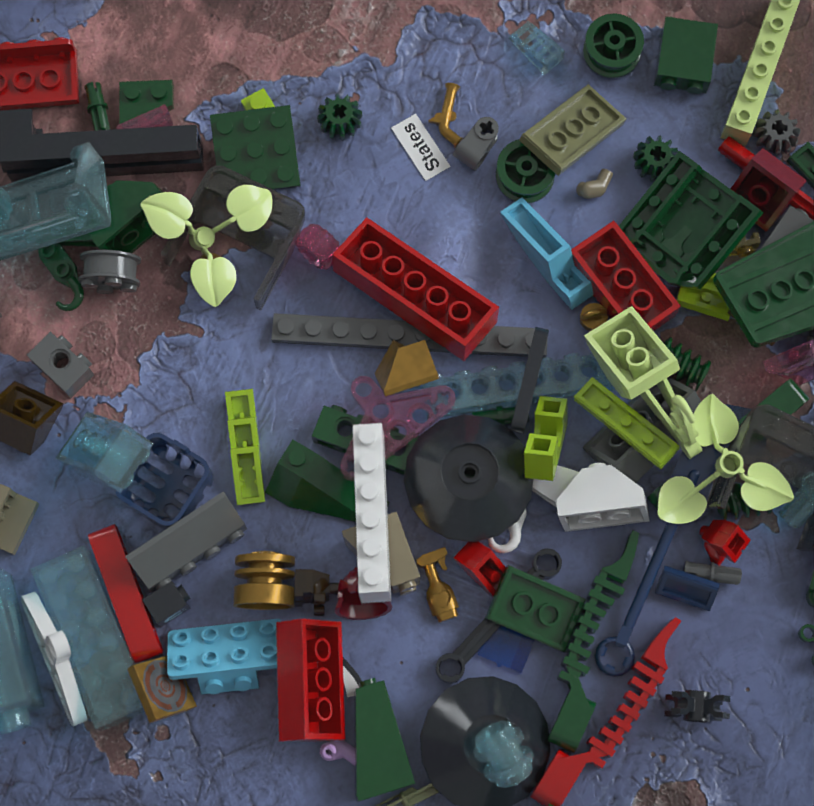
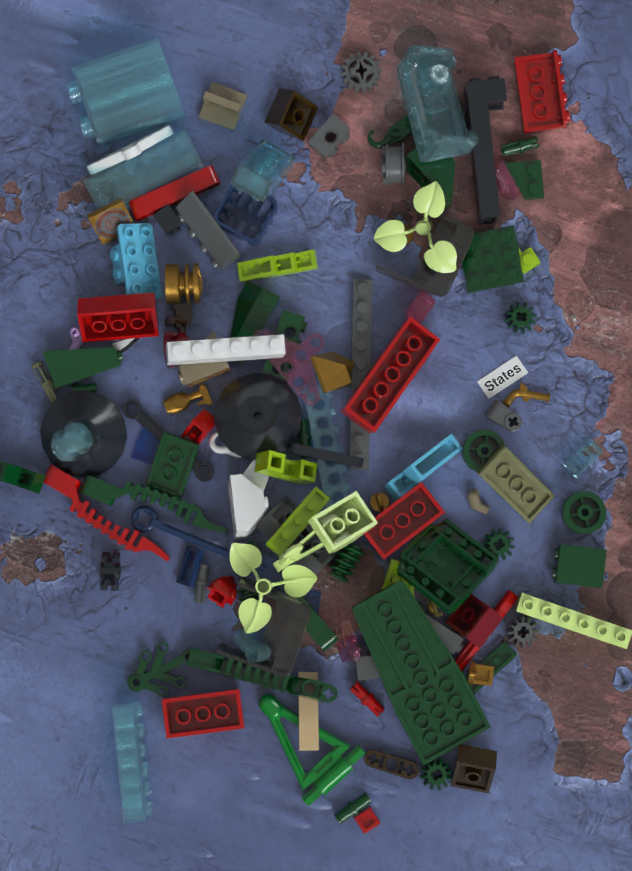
camera: 90 degrees right, 10 degrees up
none -> dark green pin [73,383,97,393]

